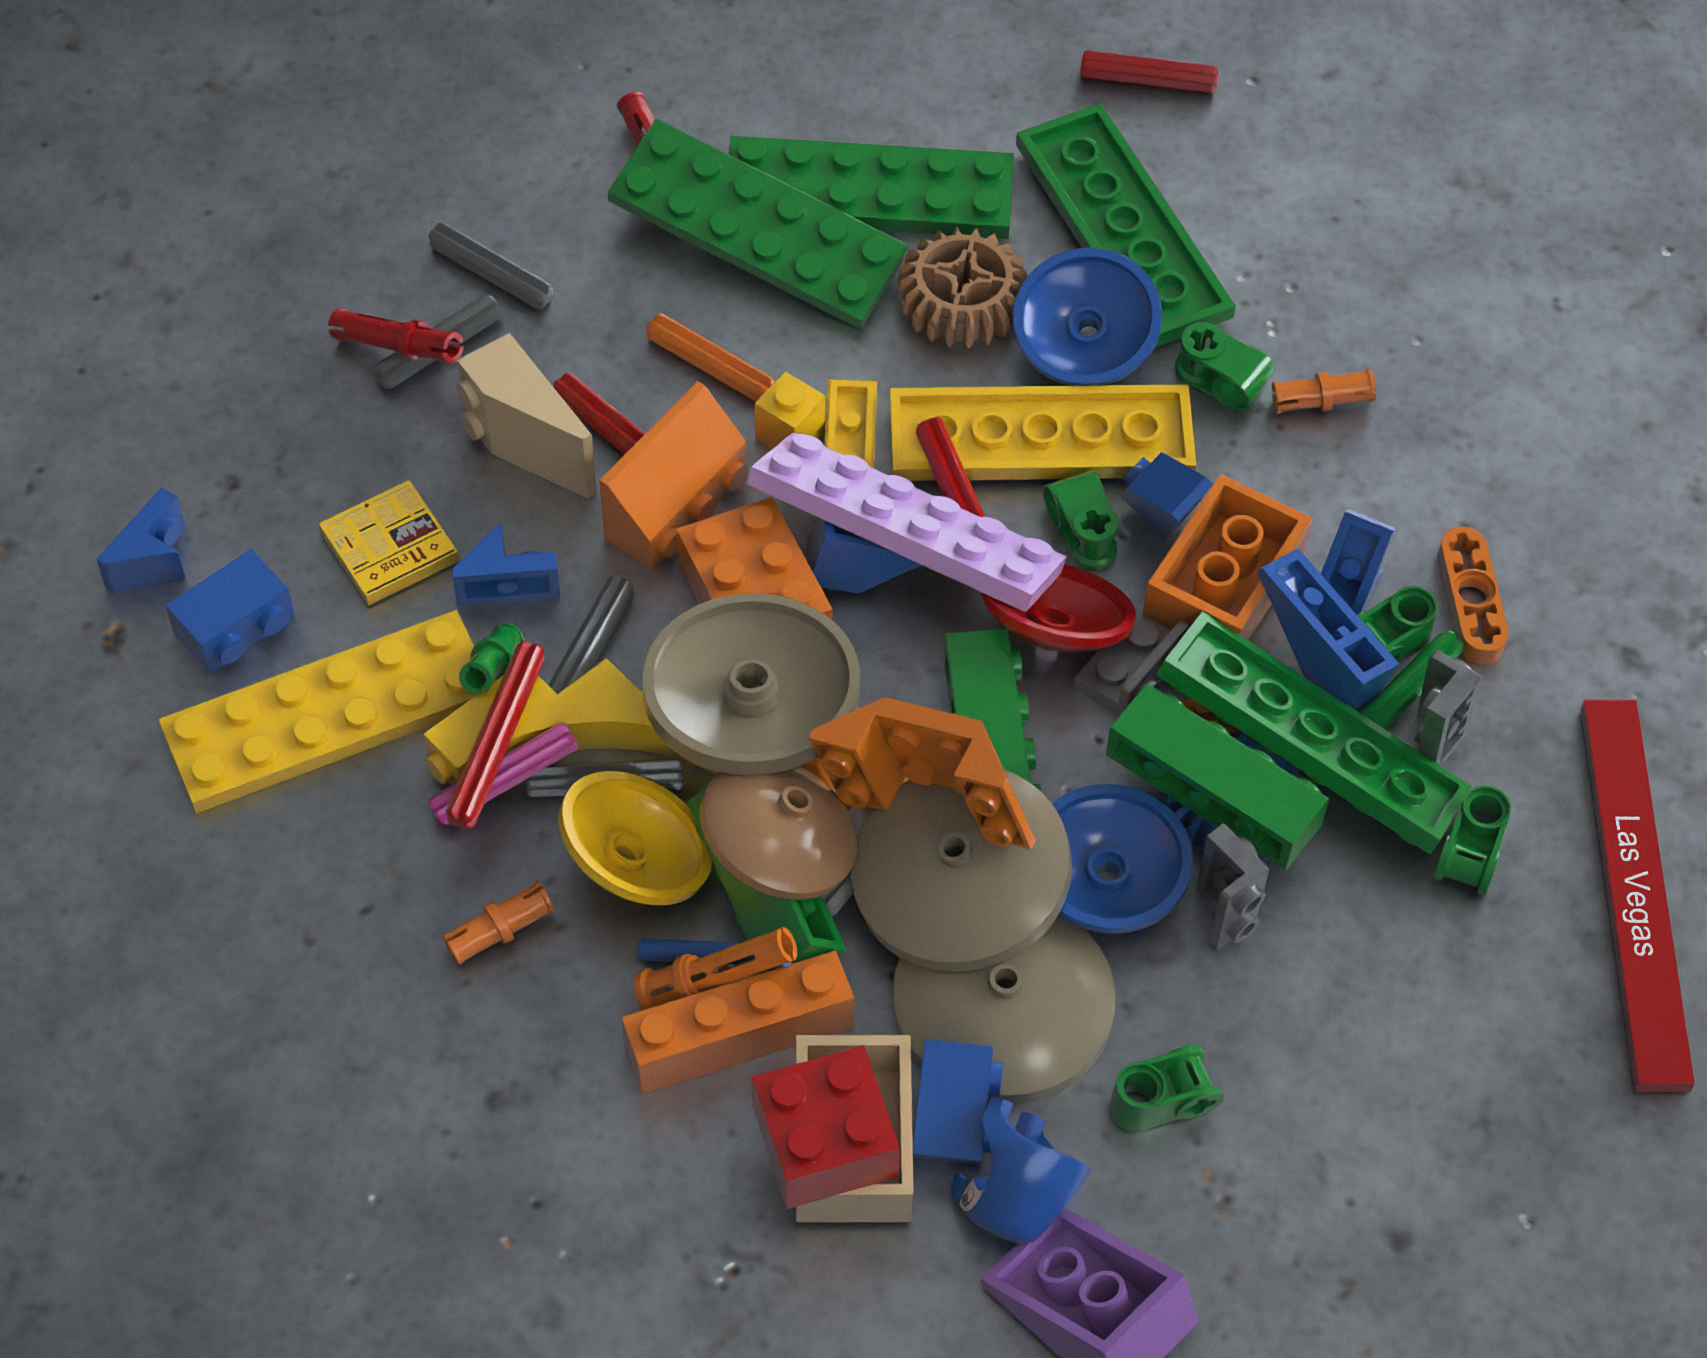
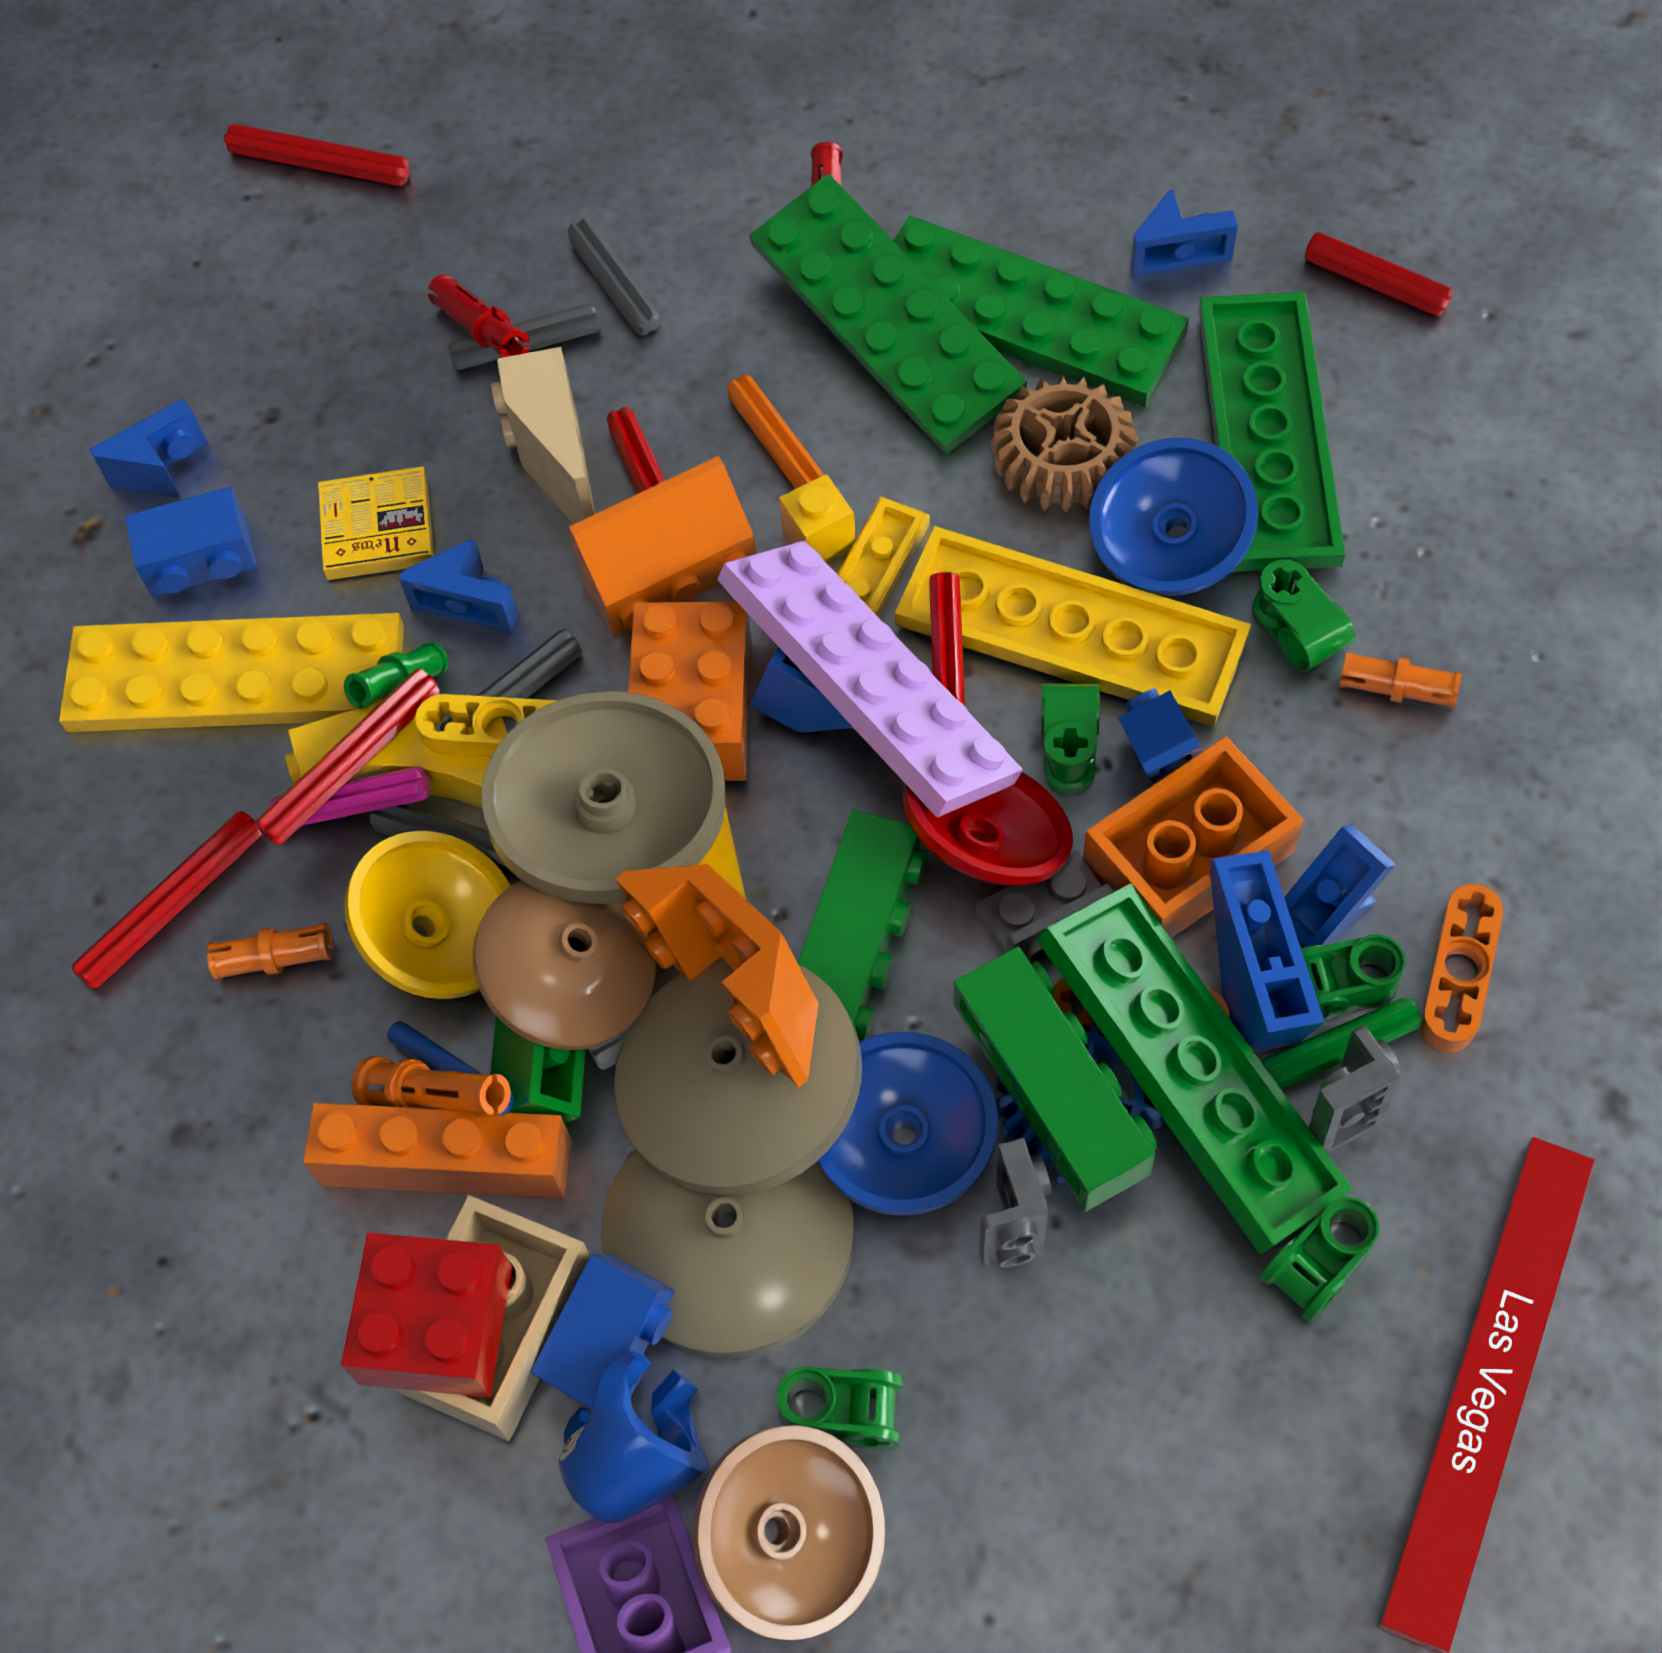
camera: 30 degrees right, 5 degrees up
none -> red axle [71,811,262,989]
none -> red axle [224,123,410,187]
none -> yellow beam [415,694,557,756]
none -> medium nougat dish [693,1426,885,1640]
none -> blue slope [1130,189,1238,277]

